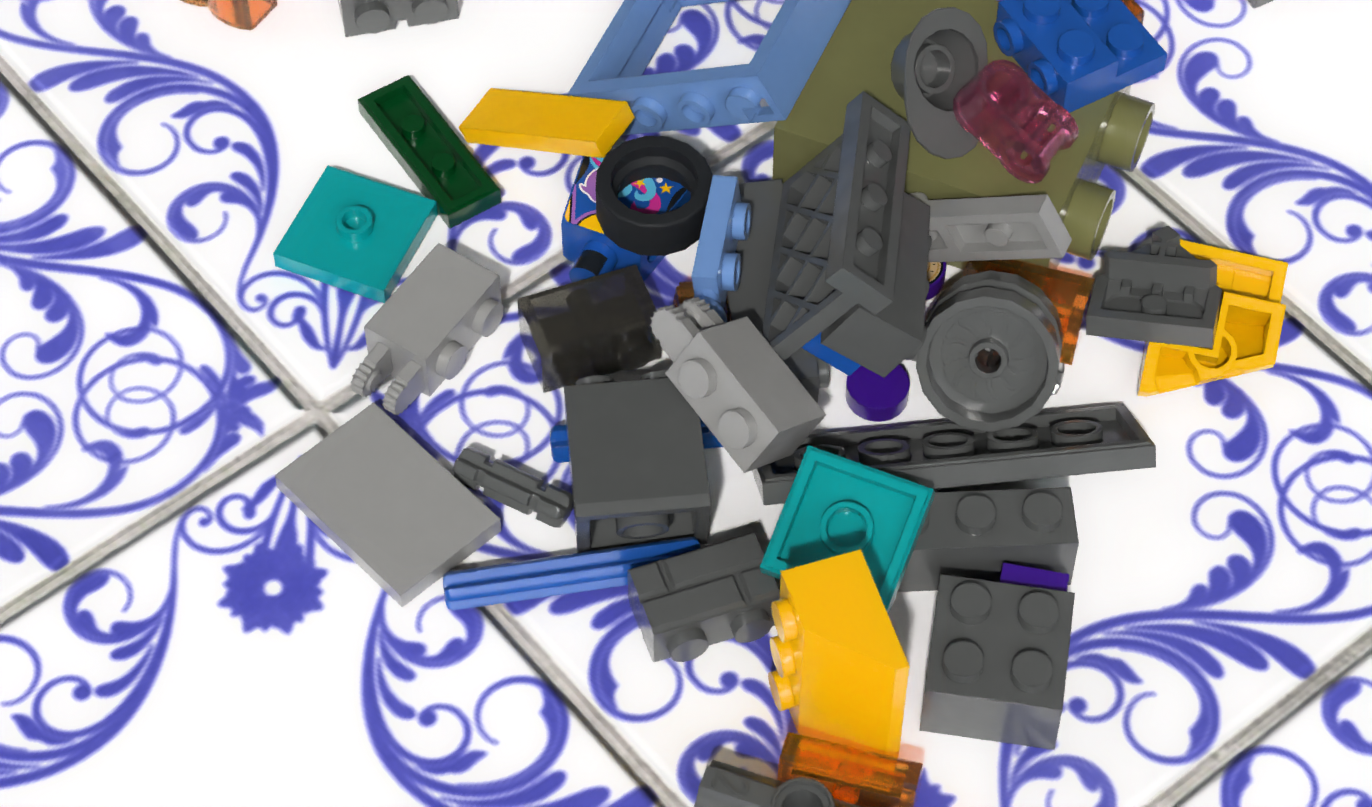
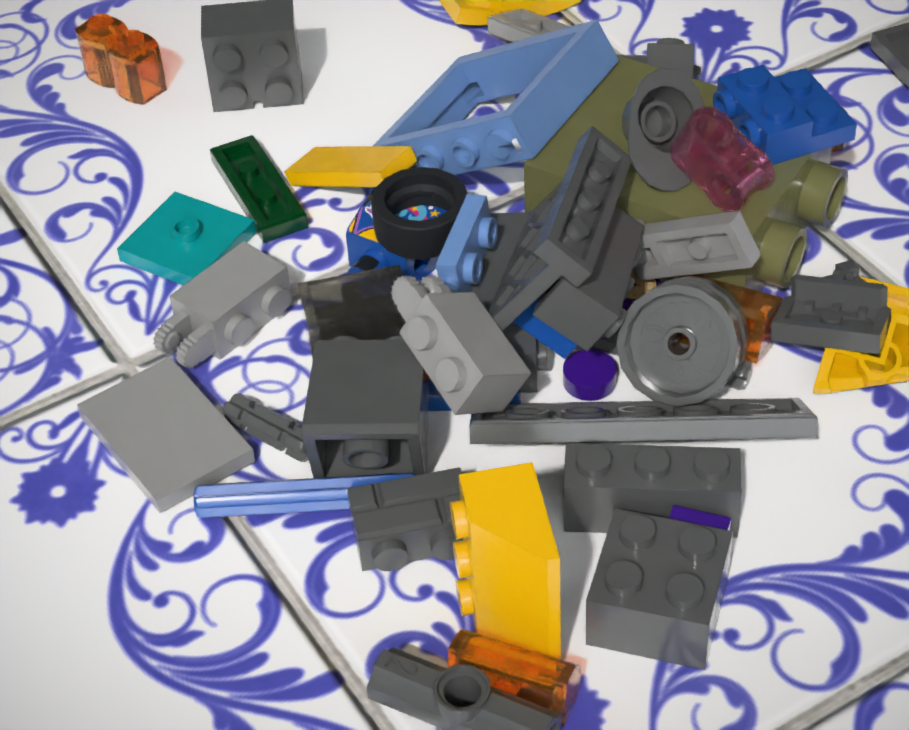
camera: 10 degrees right, 10 degrees down
teal plate [760,445,935,615] -> none

